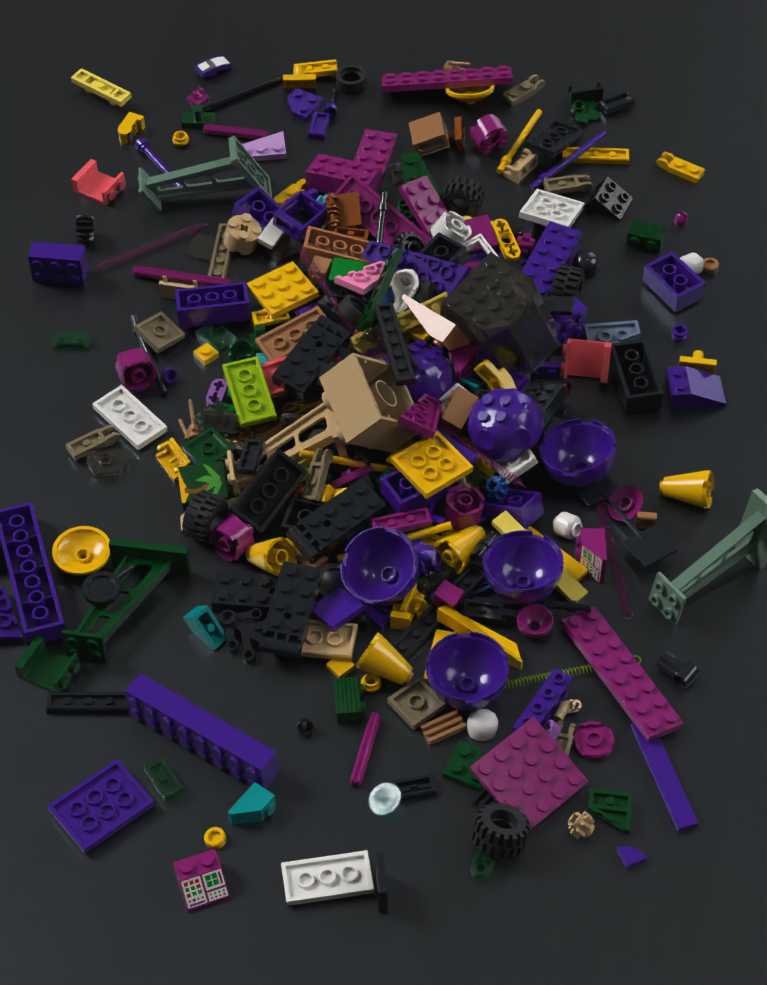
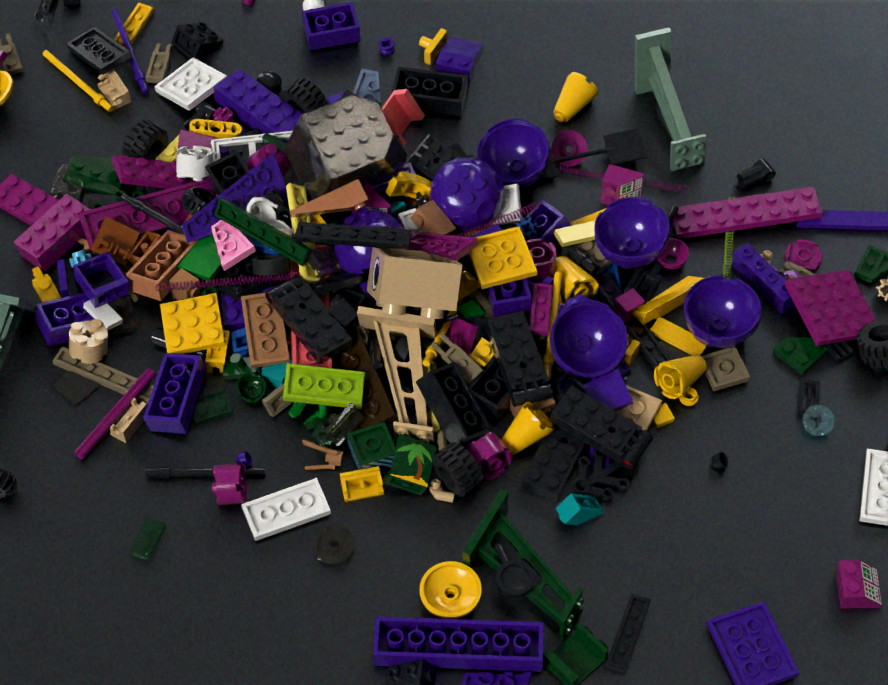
camera: 70 degrees left, 5 degrees up
dark purple brick [28,242,89,285] -> none
dark tan hinge [66,424,121,461] -> none
magenta piece [90,223,208,272] -> none
dark purple brick [126,673,279,789] -> none
dark tan plate [134,311,185,354] -> none
clear green plate [144,757,184,802] -> none
yellow plate [193,342,219,366] -> none
yellow tile [204,827,226,849] -> none
medium lavender beam [206,379,228,411] -> none
teal slope [228,782,276,825] -> none
black plate [236,439,266,475] -> none
dark green brick [334,676,366,723] -> none
magenta axle [350,712,381,787] -> none
medium nougat piece [409,112,450,157] -> none
medium nougat tile [420,710,467,745] -> none
dark orange tile [447,116,465,152] -> none
white hair [466,709,498,741] -> none
magenta brick [470,114,509,155] -> none
white head [553,512,583,540] -> none
dark green plate [570,100,601,124] -> none
dark green brick [626,219,666,251] -> none
medium nougat tile [636,511,657,530] -> none

